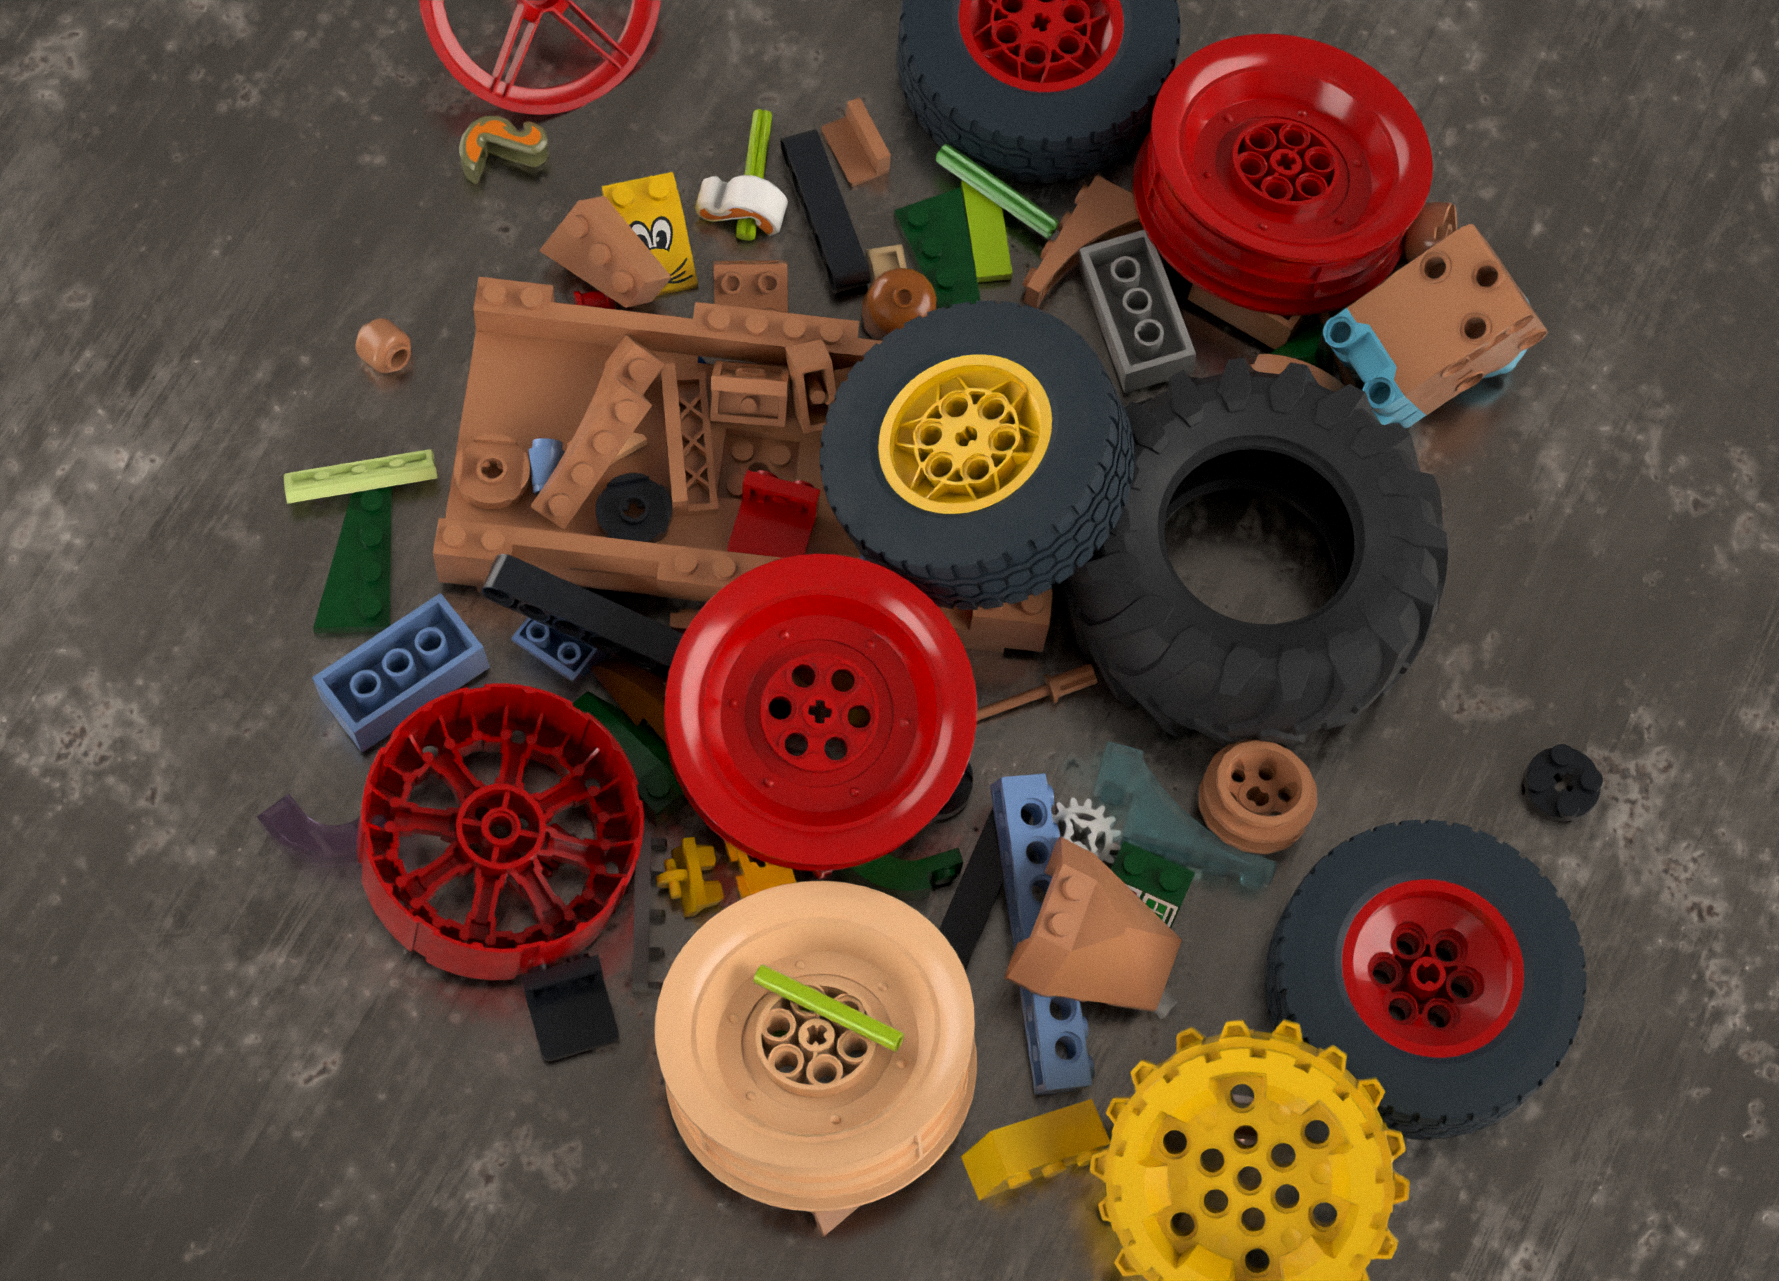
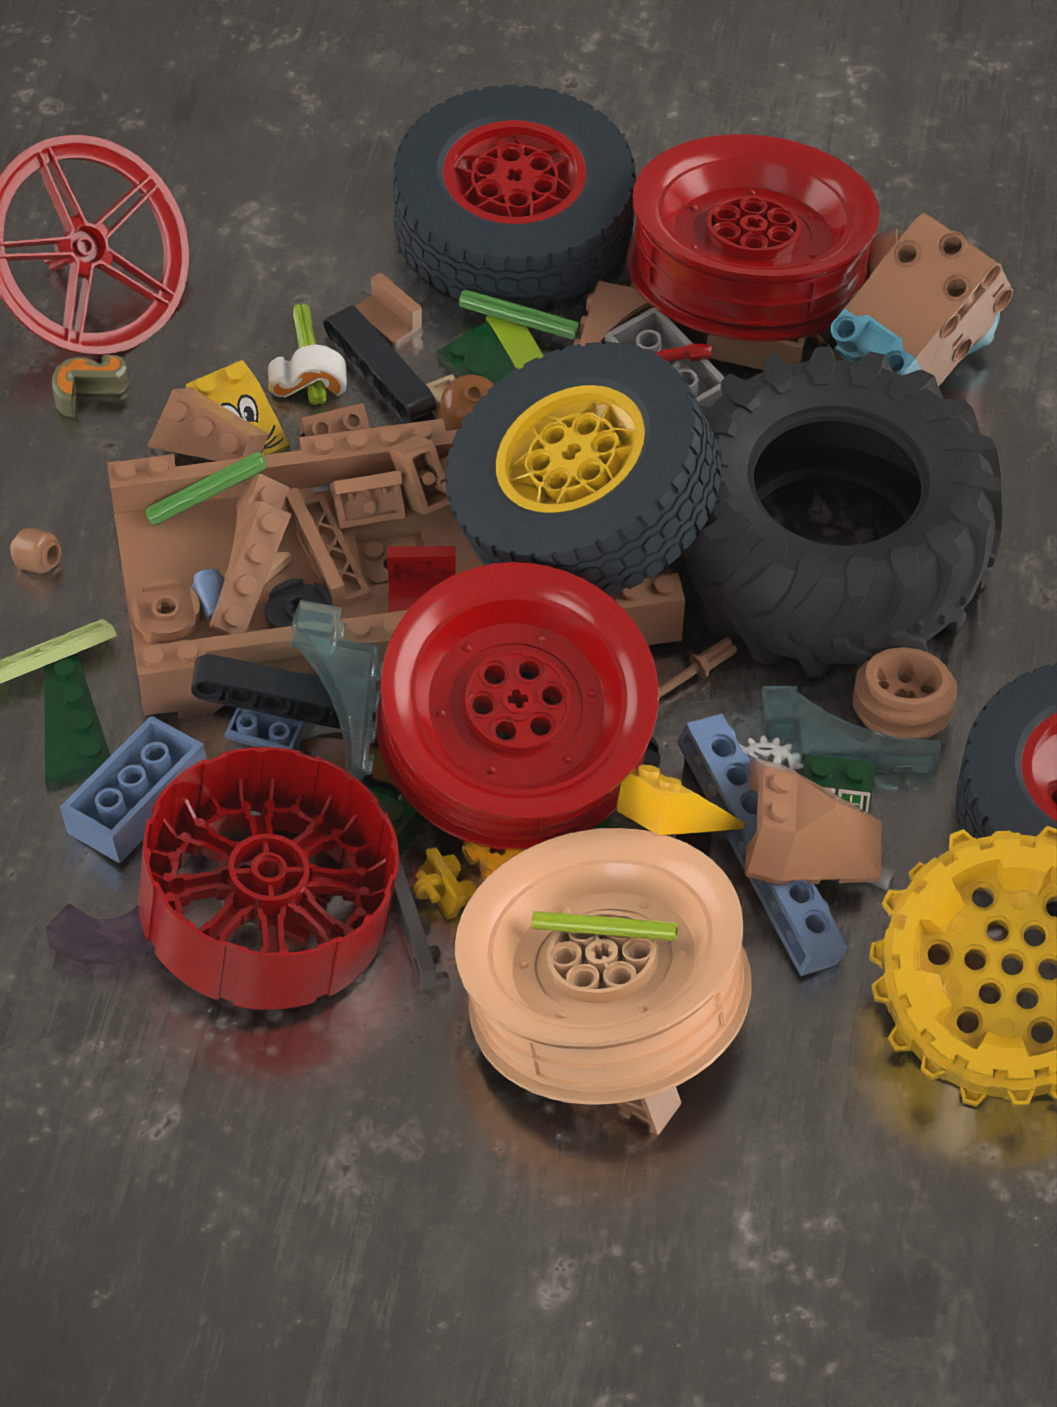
camera: 10 degrees left, 15 degrees down
black bracket [521,953,619,1061] -> none
yellow wedge [961,1099,1110,1201] -> none
none -> bright green axle [146,452,267,525]
none -> clear light blue arch [290,600,383,782]
none -> yellow slope [616,765,745,835]
none -> red piece [655,344,712,362]

